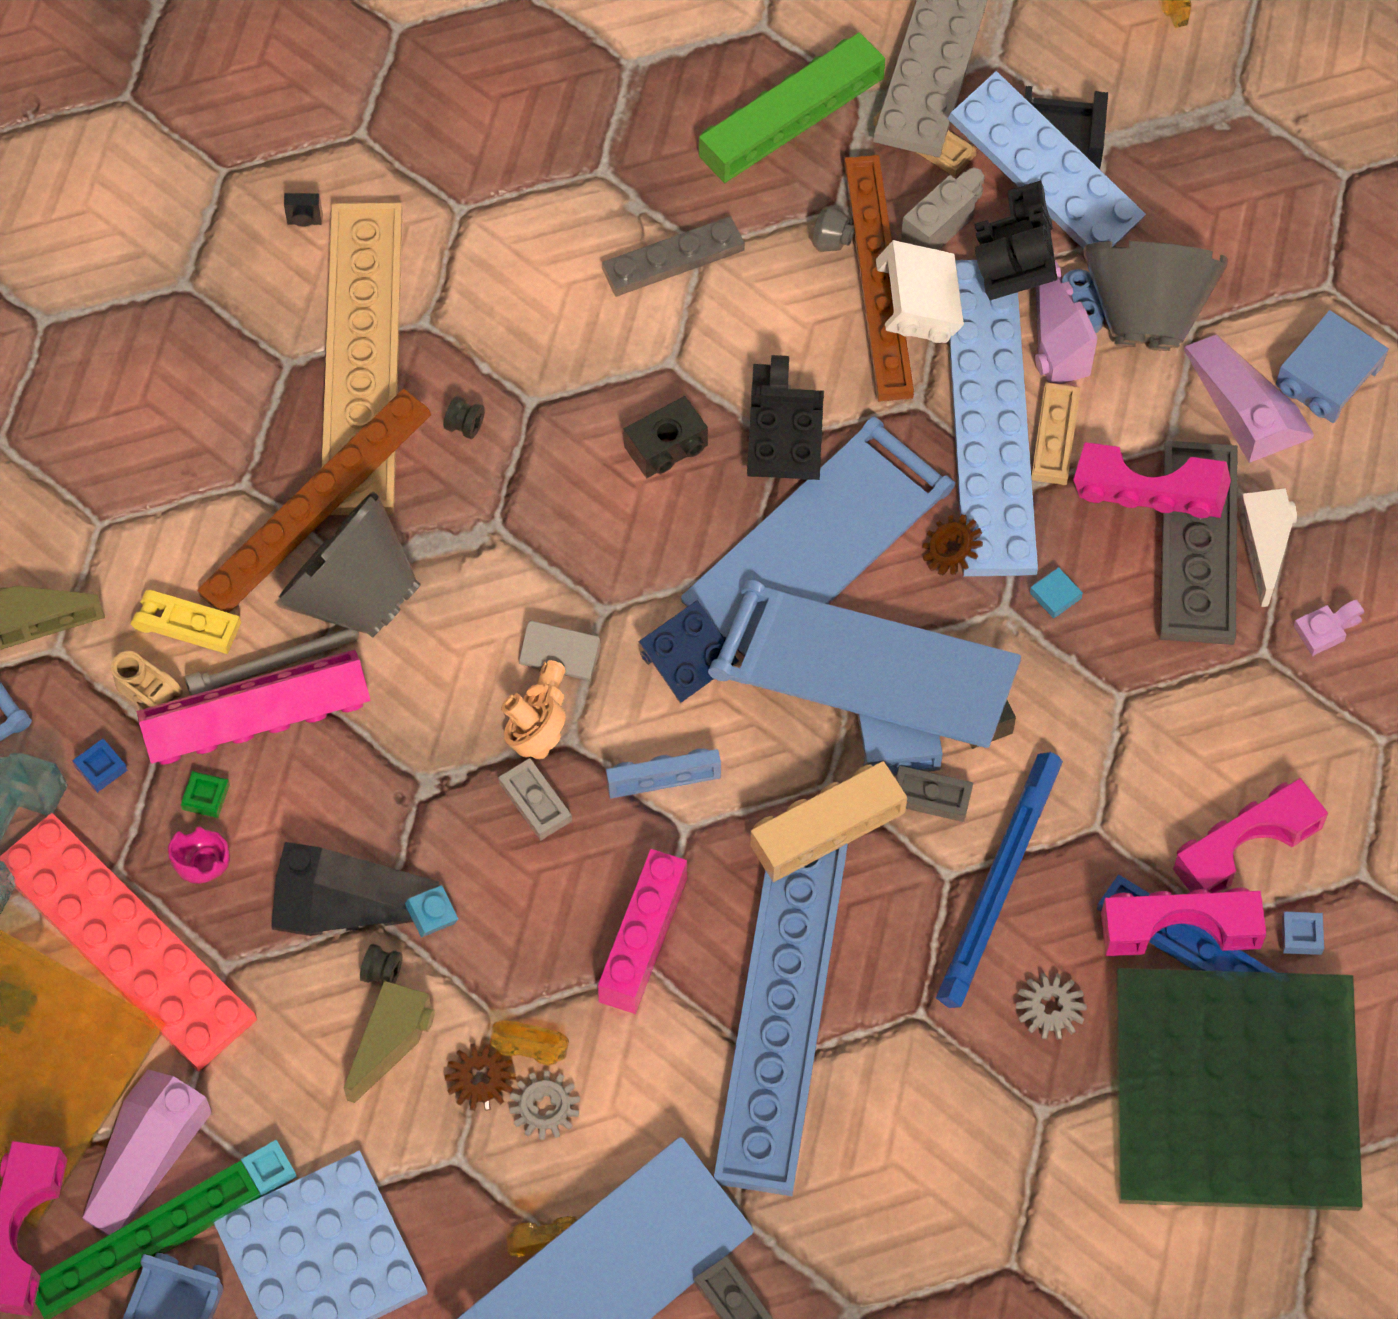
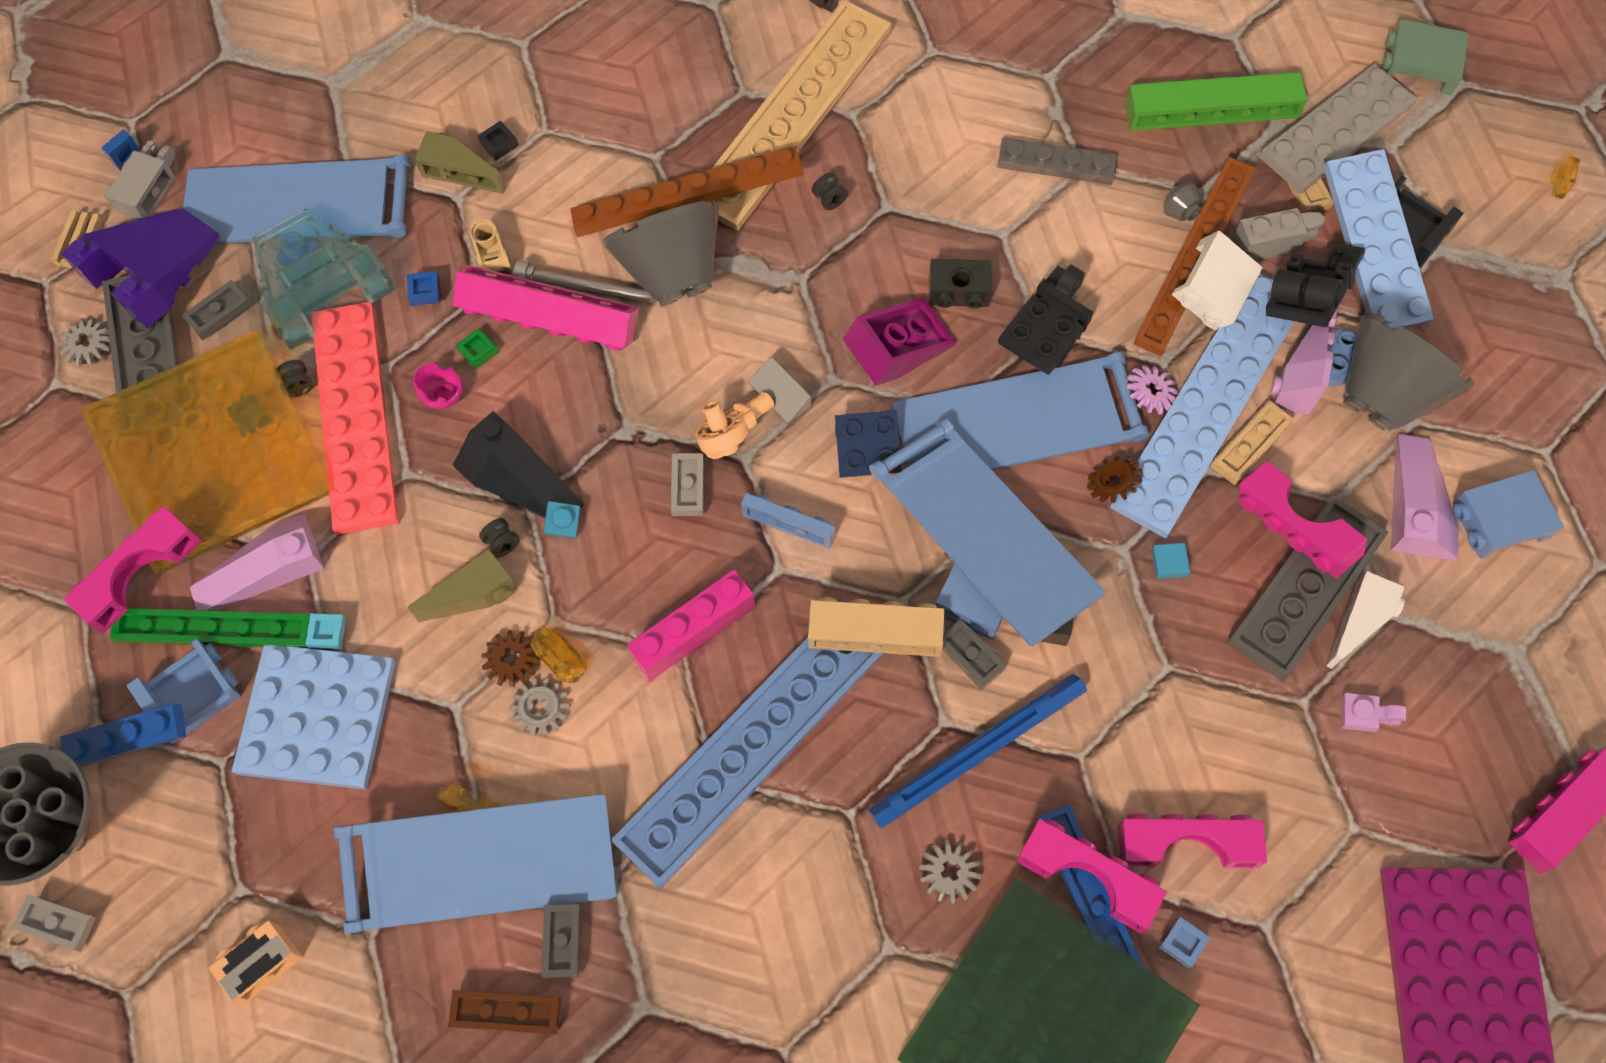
camera: 35 degrees right, 5 degrees up
light yellow plate [131,590,241,654] -> none
none -> pearl dark grey wheel [275,360,313,398]
none -> black plate [477,120,519,161]
none -> magenta slope [842,297,956,386]
none -> lavender gear [1126,365,1178,415]

